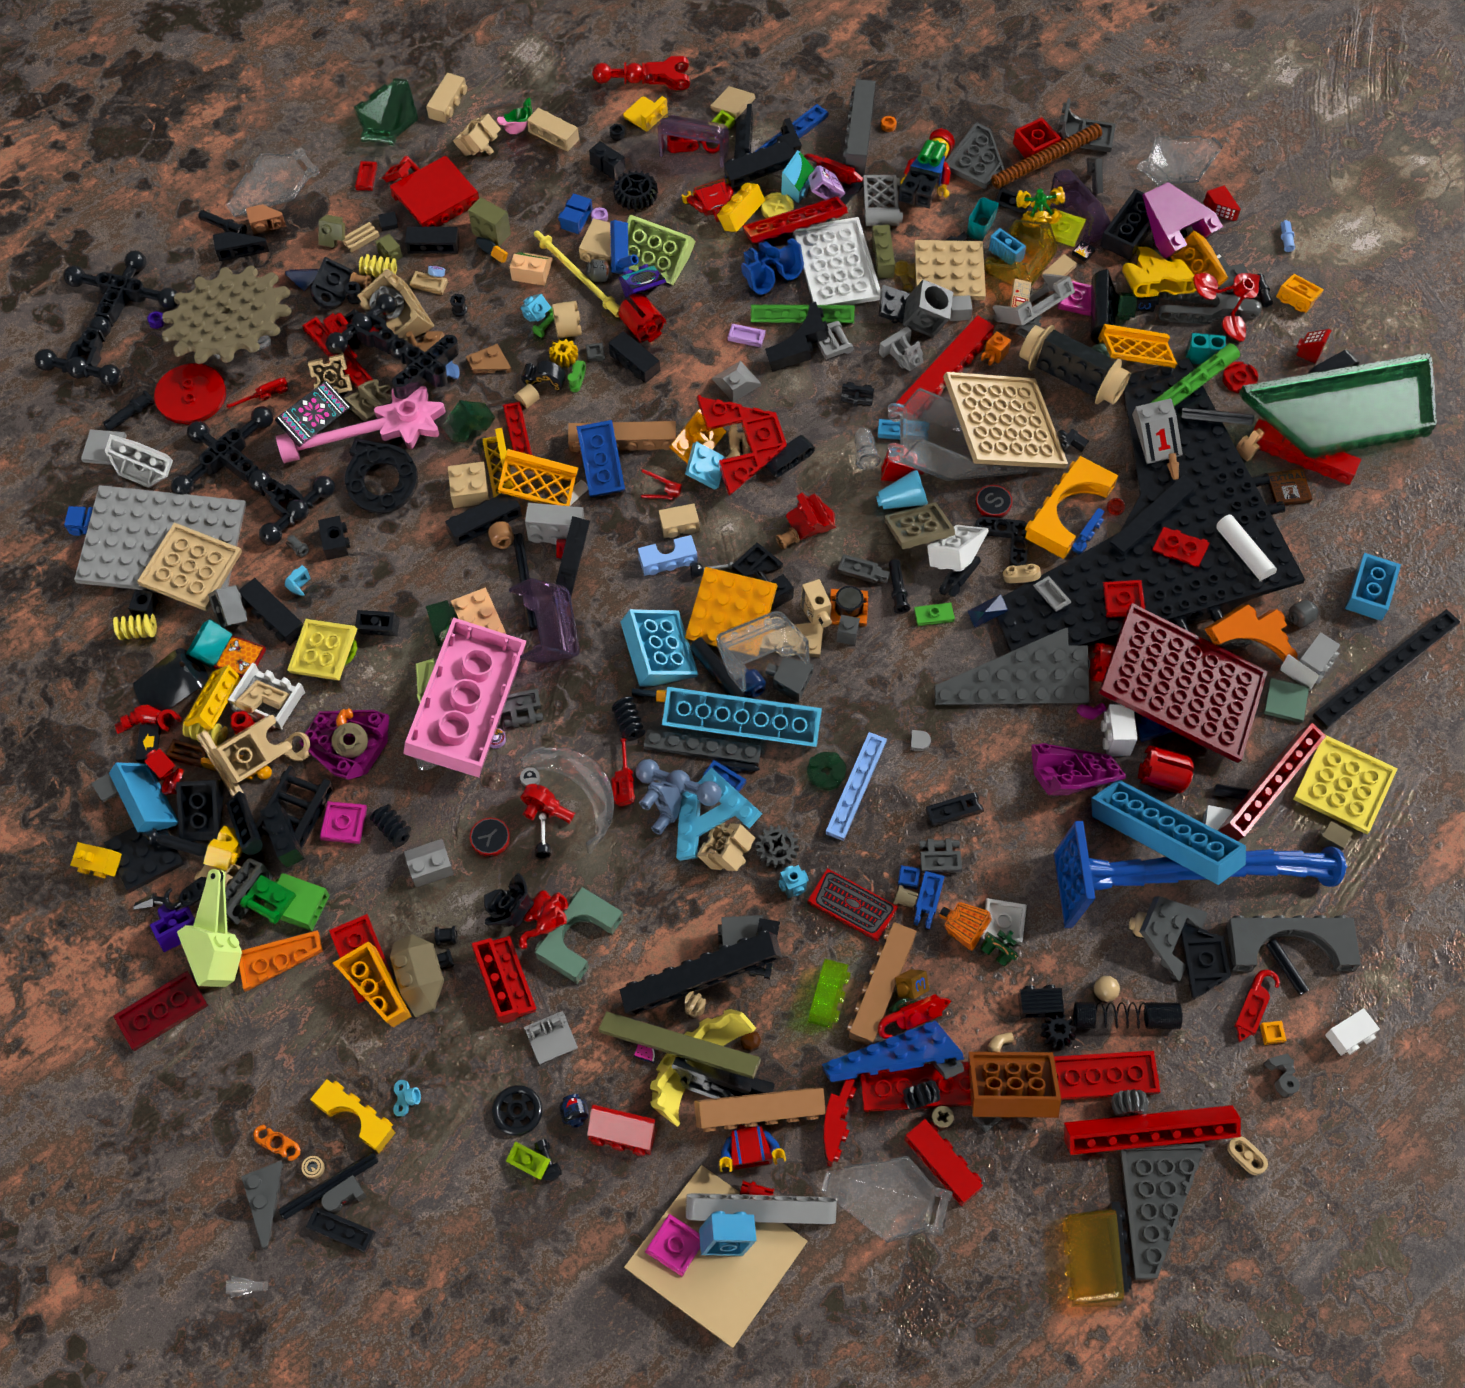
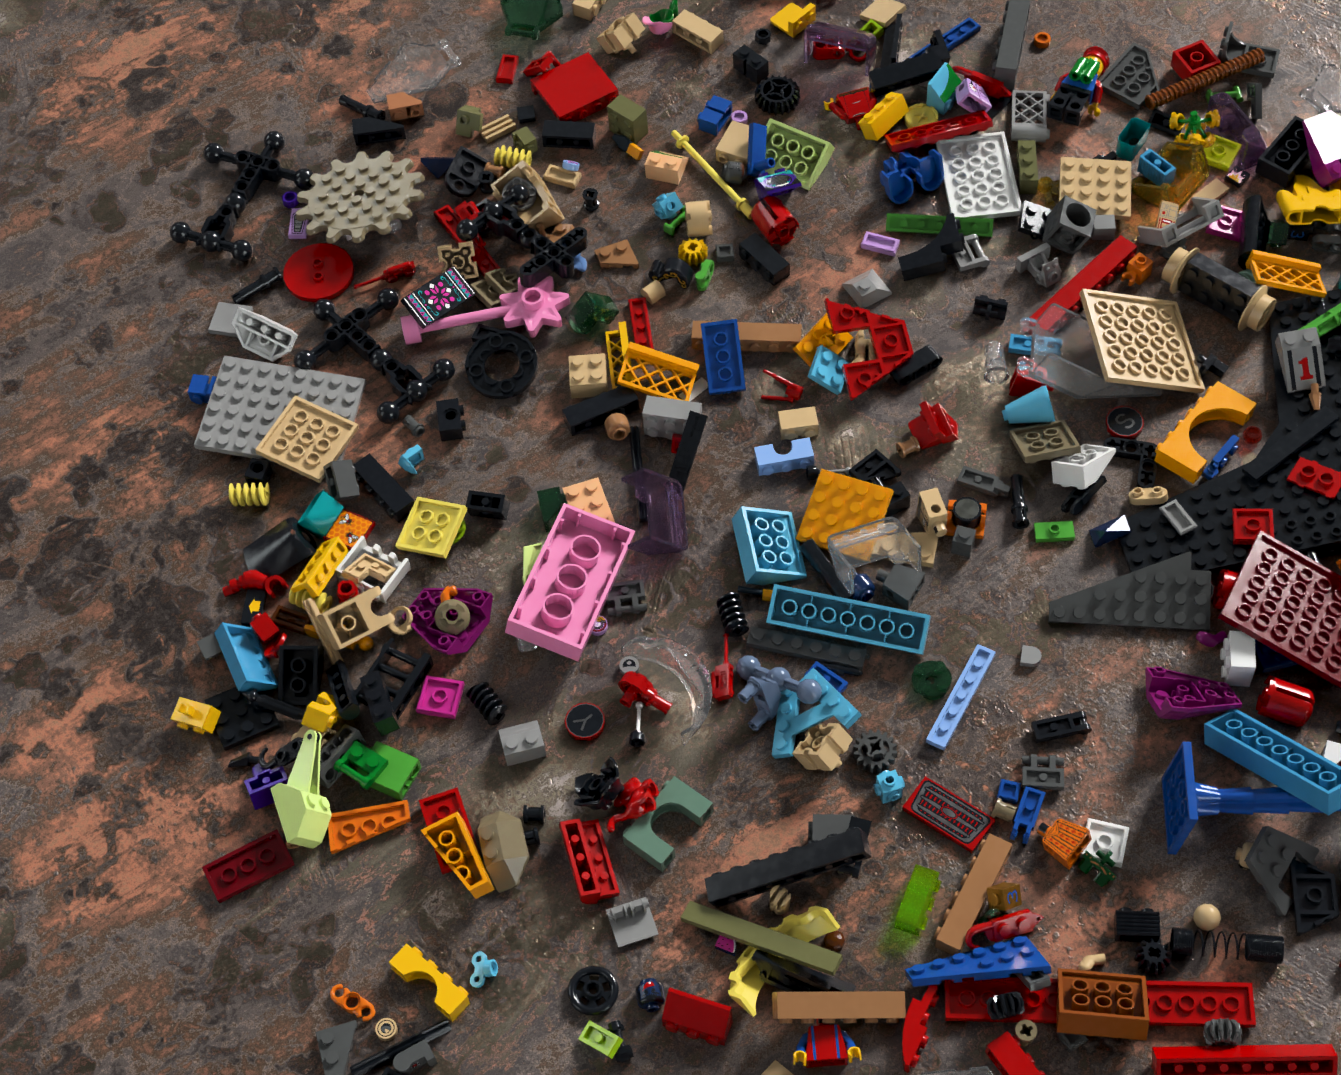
camera: 10 degrees right, 5 degrees down
none -> lavender tile [288,208,309,239]
none -> bright green piece [1205,85,1244,104]

